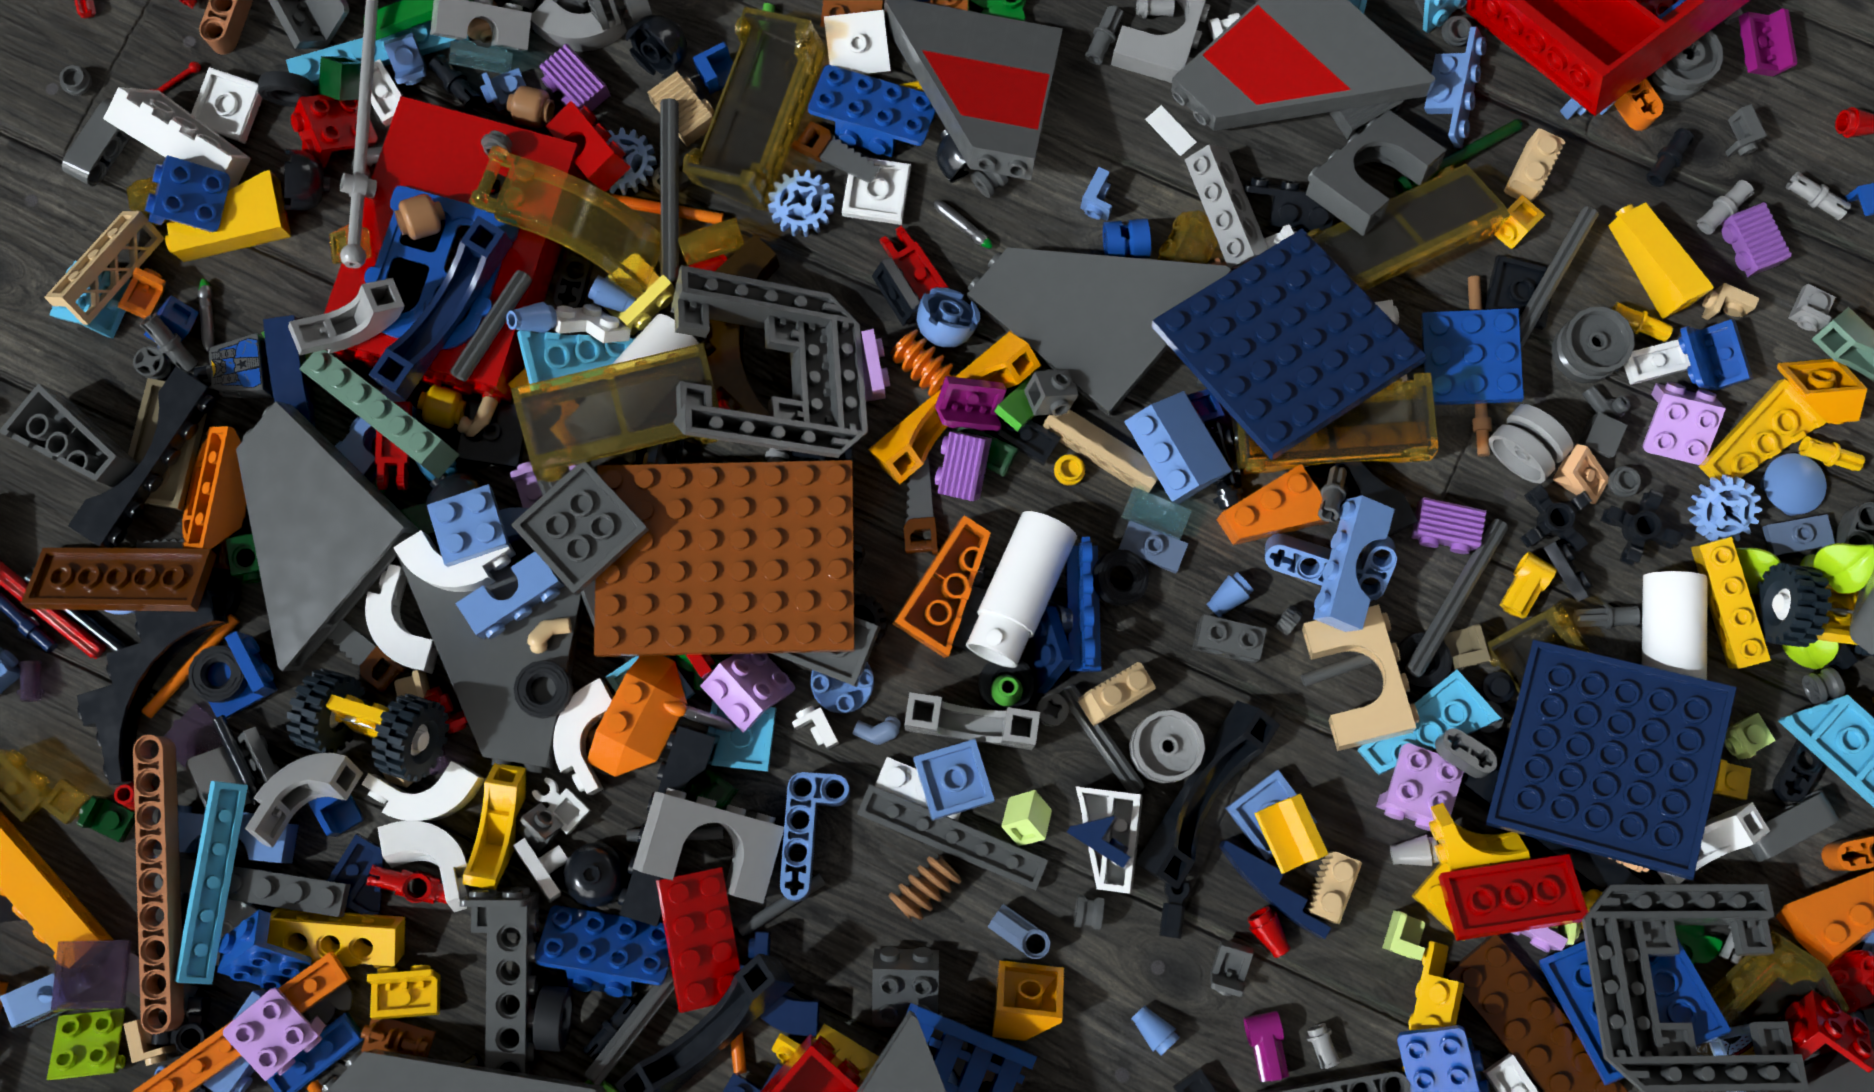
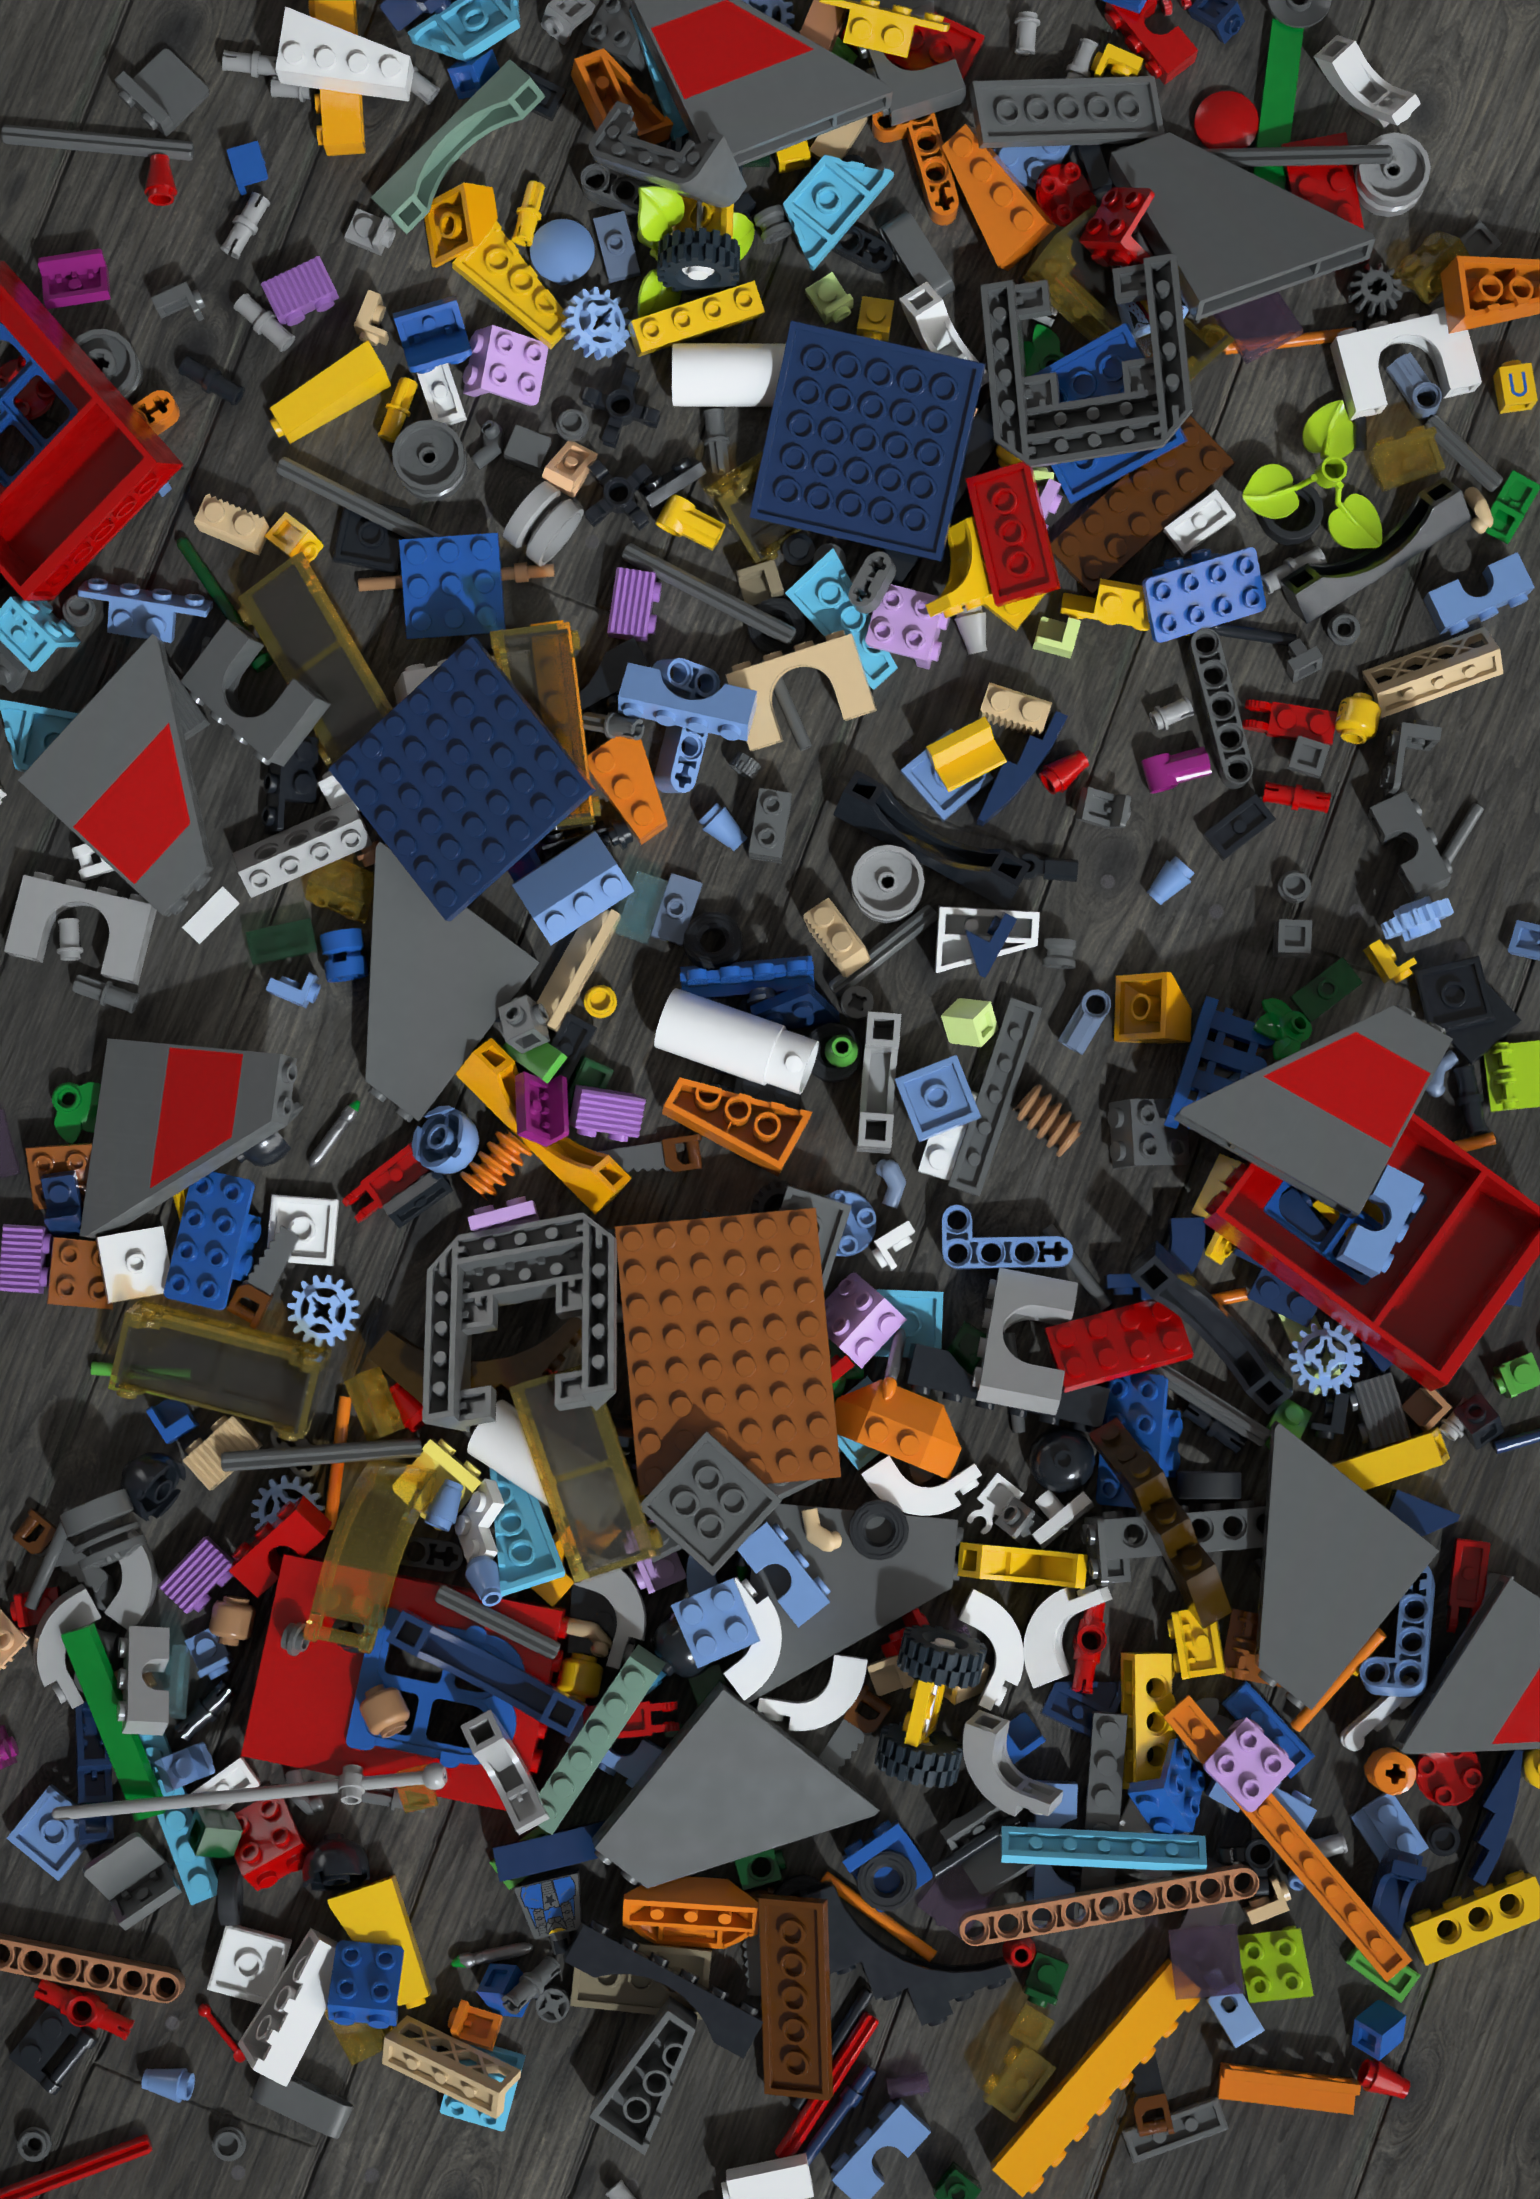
camera: 90 degrees left, 5 degrees up
none -> medium blue cone [142,2068,195,2103]
none -> clear green plate [246,918,318,965]
none -> light grey arch [574,1552,647,1670]
none -> dark brown arch [1088,1417,1232,1629]

